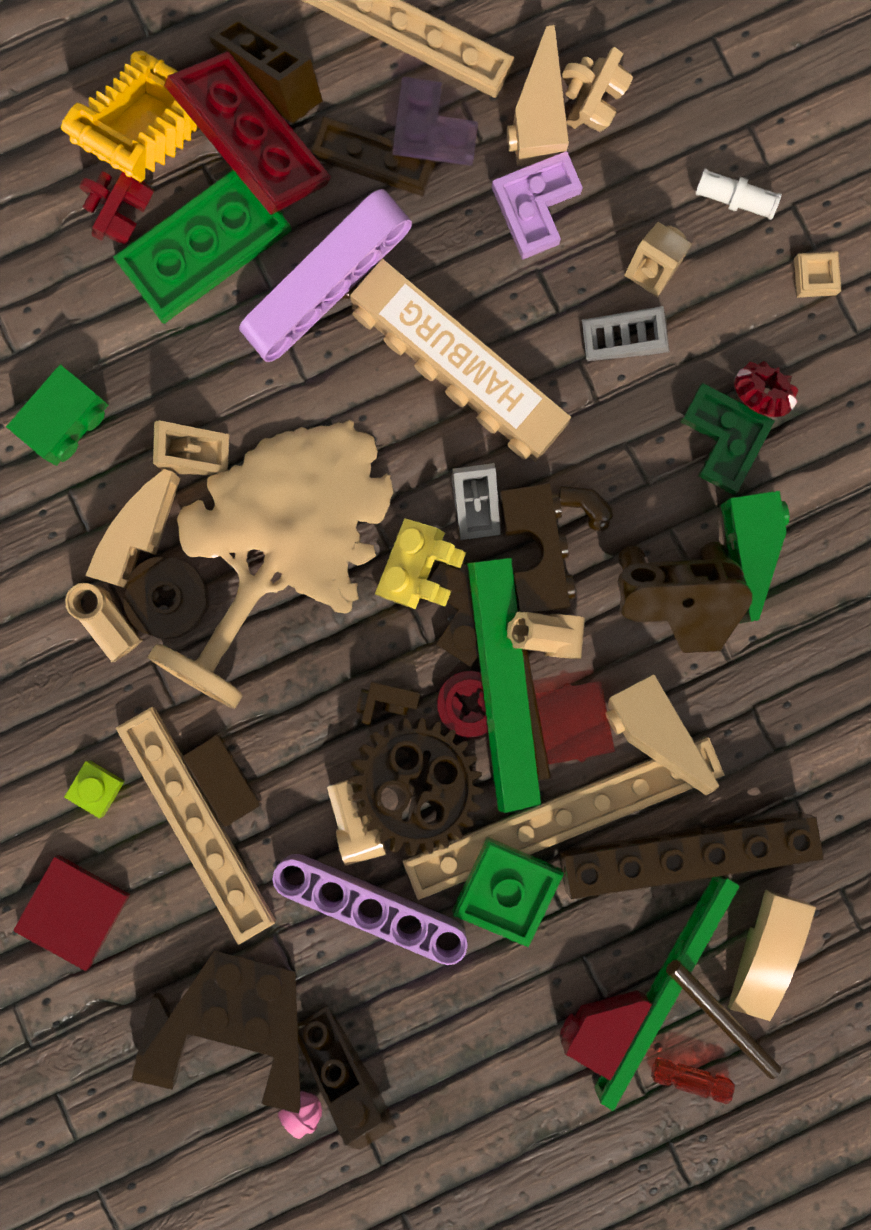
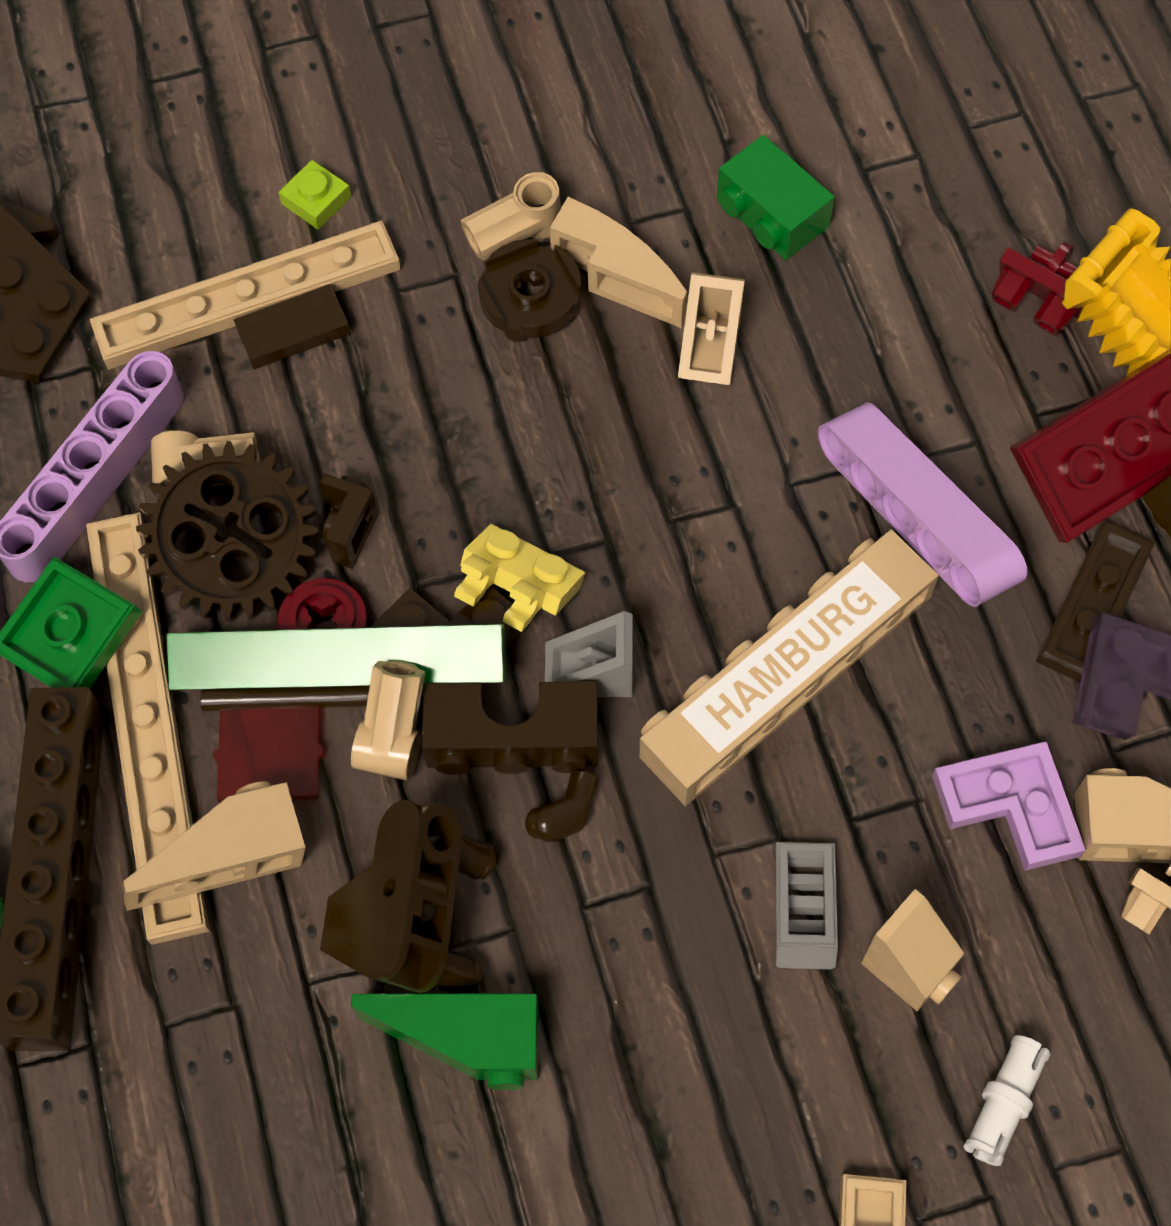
camera: 105 degrees right, 20 degrees down
dark red tile [13,855,131,971] -> none
green tile [113,170,292,325] -> none
tan plant [148,420,393,709] -> none
dark green plate [681,383,775,495] -> none
dark red gear [734,361,799,417] -> none

